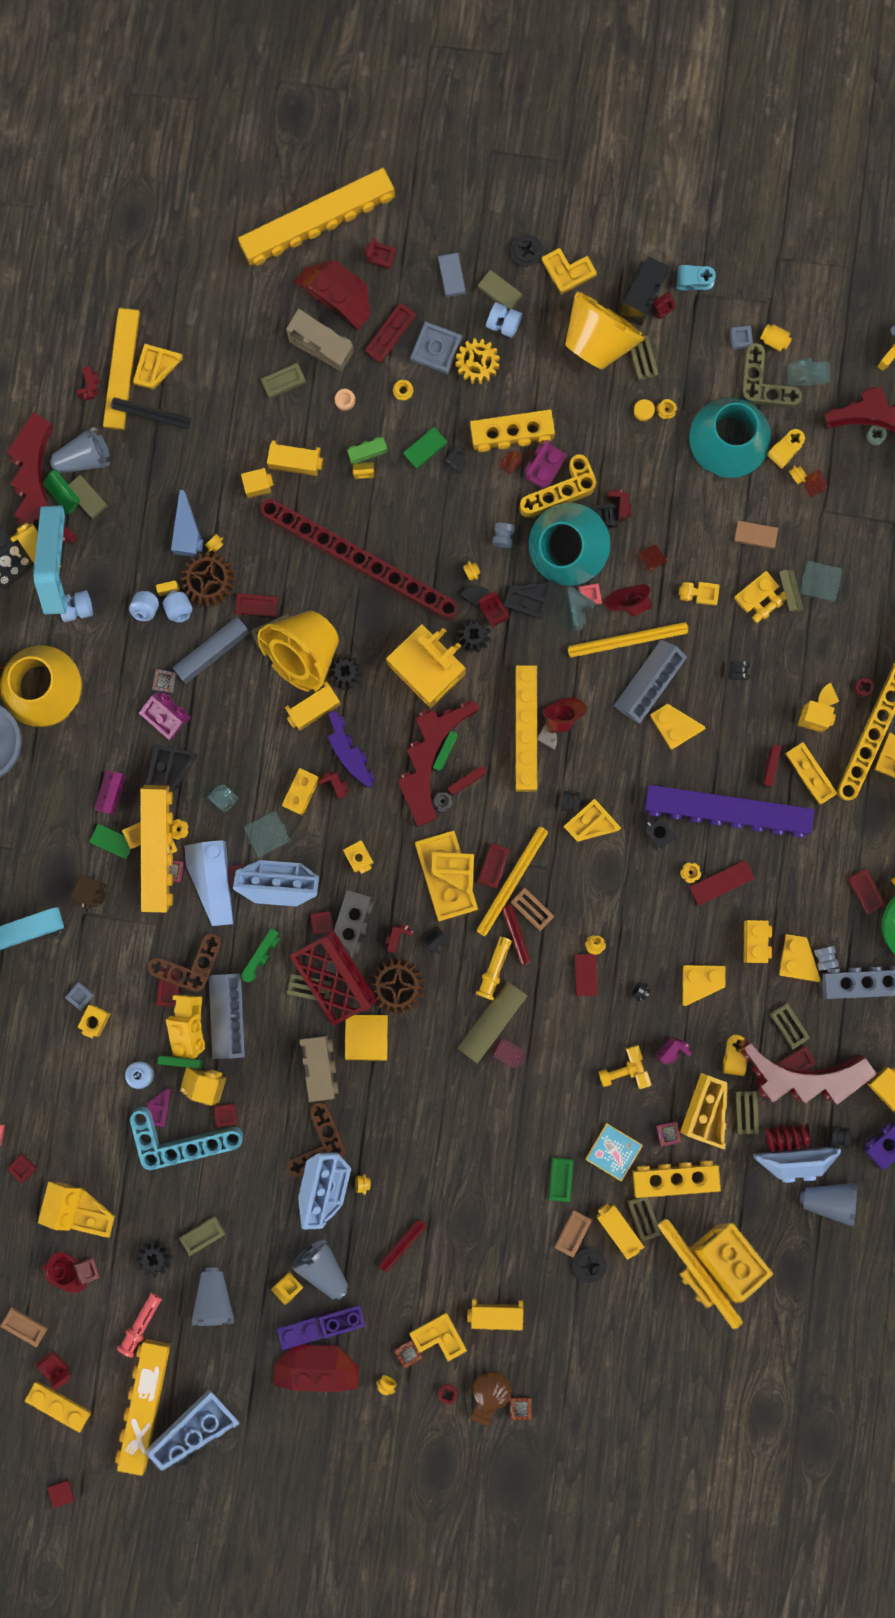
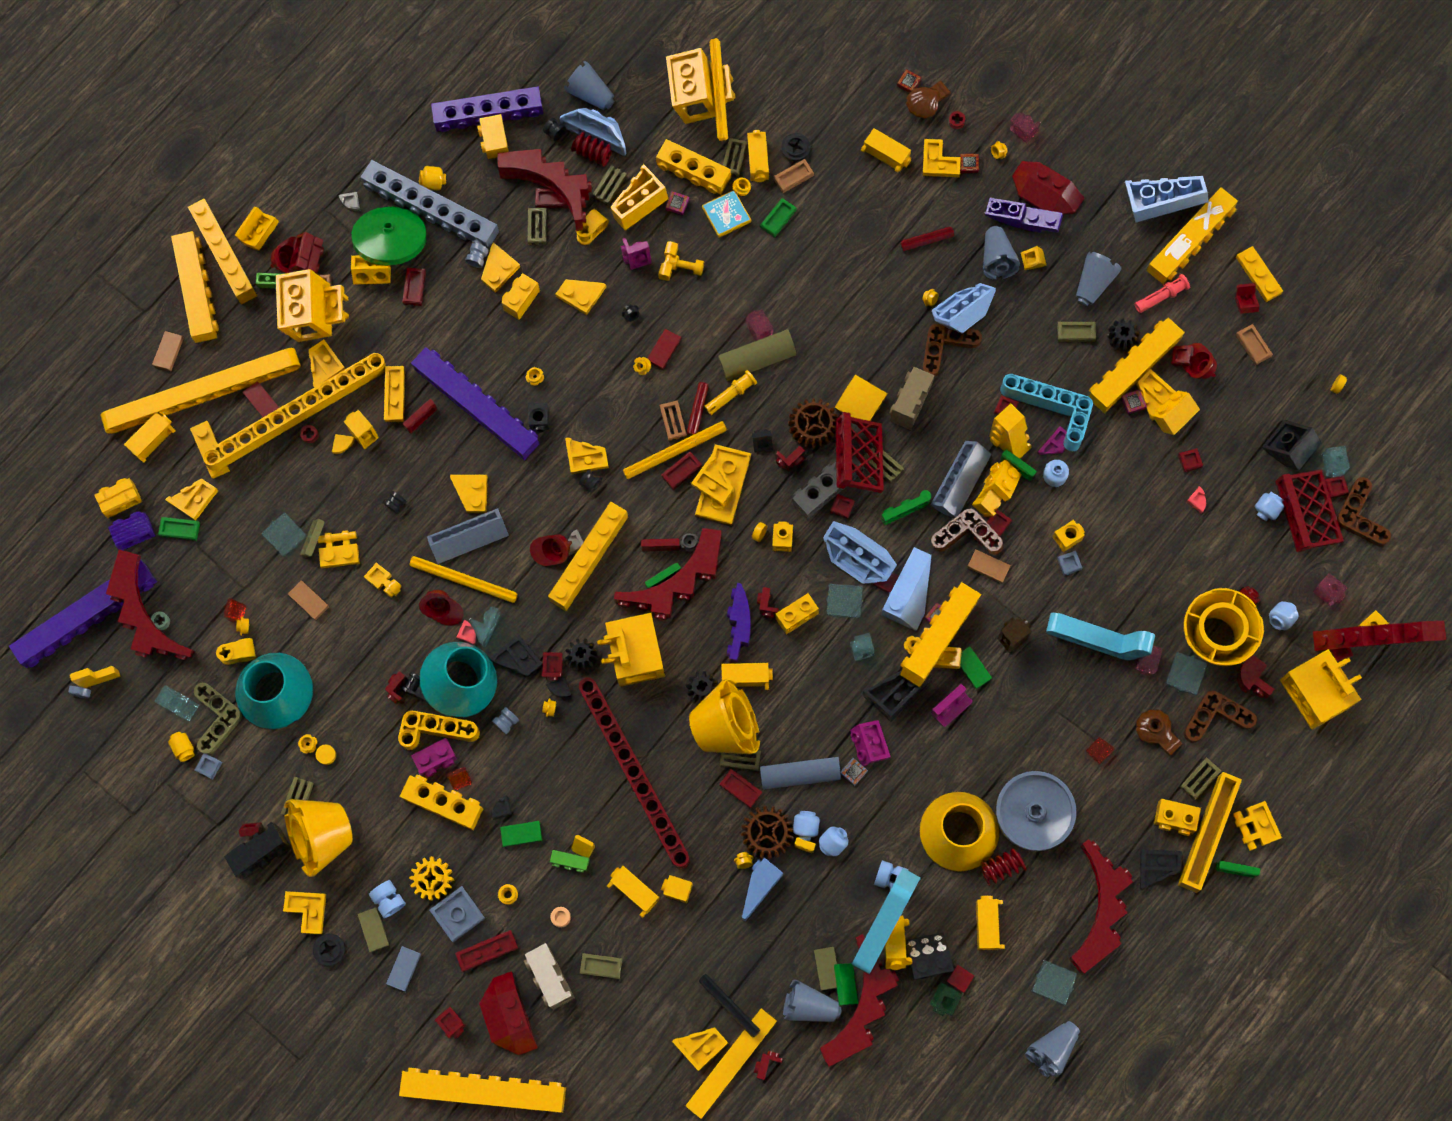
camera: 150 degrees left, 10 degrees down
dark red tile [47,1479,75,1508] -> none
clear red slope [639,544,667,573] -> none
medium azure piece [676,265,716,291] -> none
dark red tile [689,860,755,906] -> none
none -> yellow plate [732,178,751,196]
none -> yellow tile [752,522,768,542]
none -> medium nougat tile [967,549,1011,584]
none -> clear pink brick [1010,112,1040,143]
none -> yellow brick [1089,318,1185,414]
none -> tile [1121,390,1147,414]

